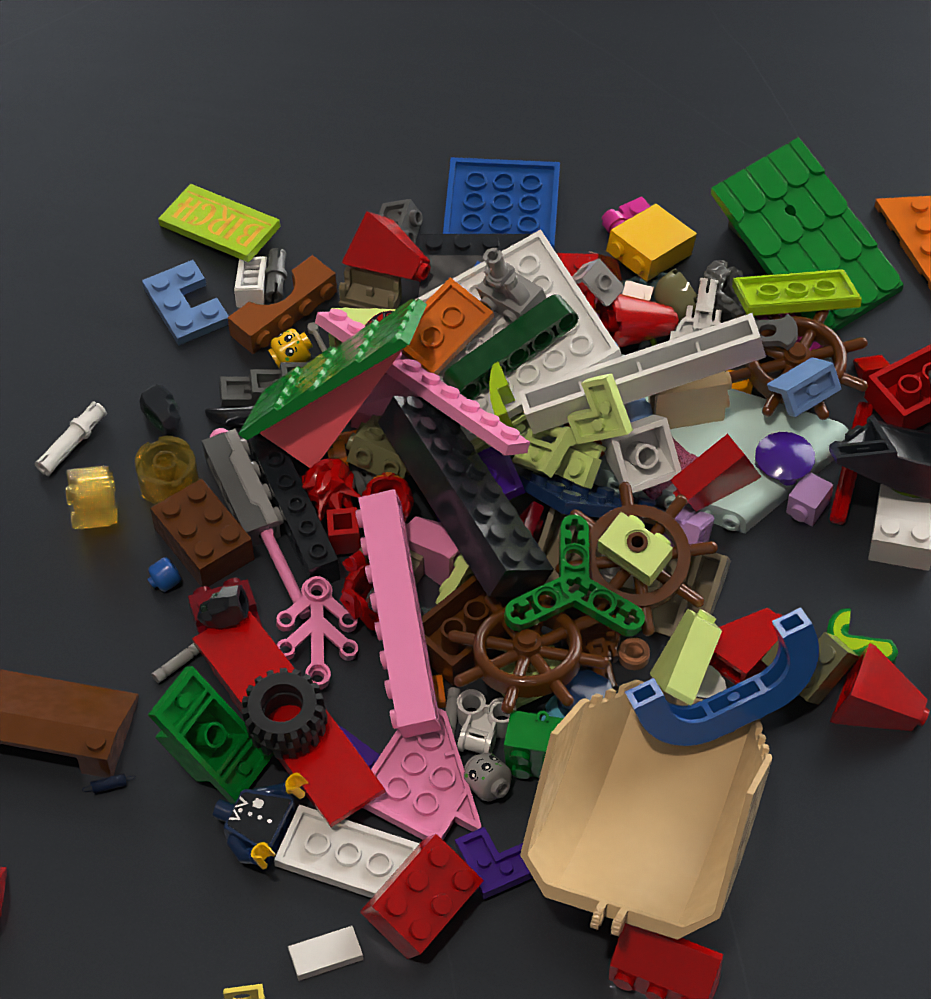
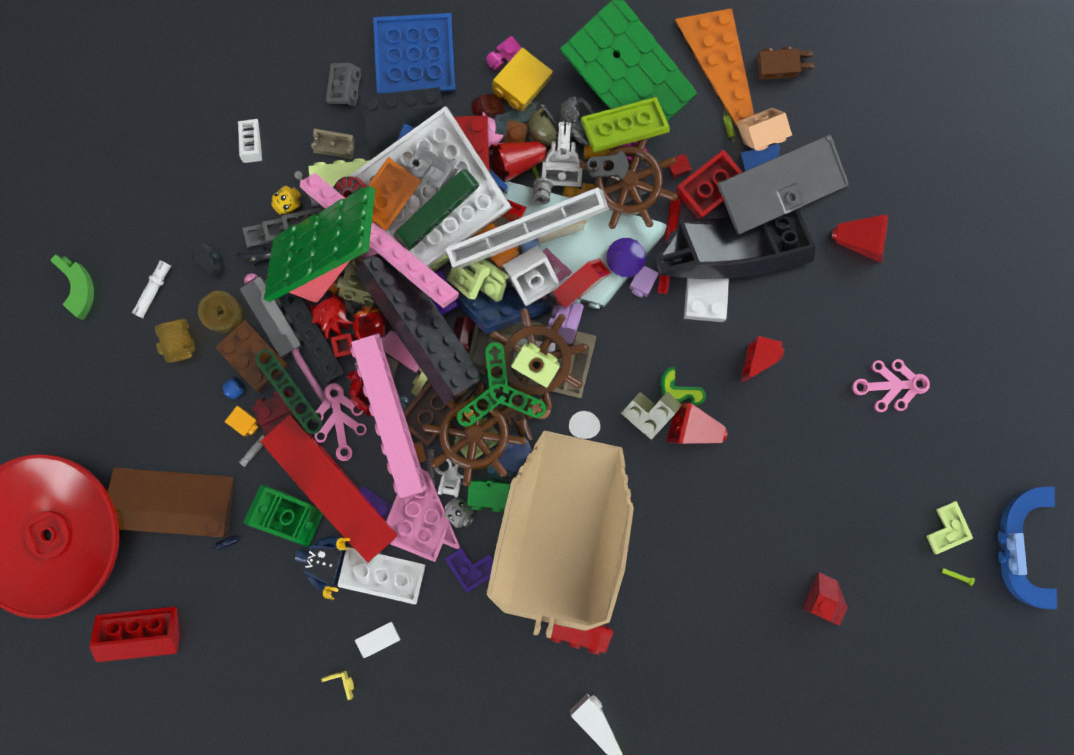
camera: 10 degrees left, 30 degrees up
medium blue plate [142,260,229,346] -> none
lime tile [158,184,281,262] -> none
black rock [197,585,249,628] -> none
dark orange arch [228,255,337,354] -> none
black tyre [241,668,327,759] -> none
dark grey pin [265,248,287,303] -> none
red slope [341,211,431,281] -> none
red brick [360,834,484,959] -> none
lime slope [489,362,515,428] -> none
yellowish green plate [567,373,633,444] -> none
light grey bracket [572,258,624,307] -> none
blue arch [625,607,819,746] -> none
yellowish green slope [650,609,722,706] -> none
red slope [709,608,783,685] -> none
medium blue panel [767,357,842,417] -> none
none -> light orange brick [225,406,259,437]
none -> dark green beam [256,349,322,434]

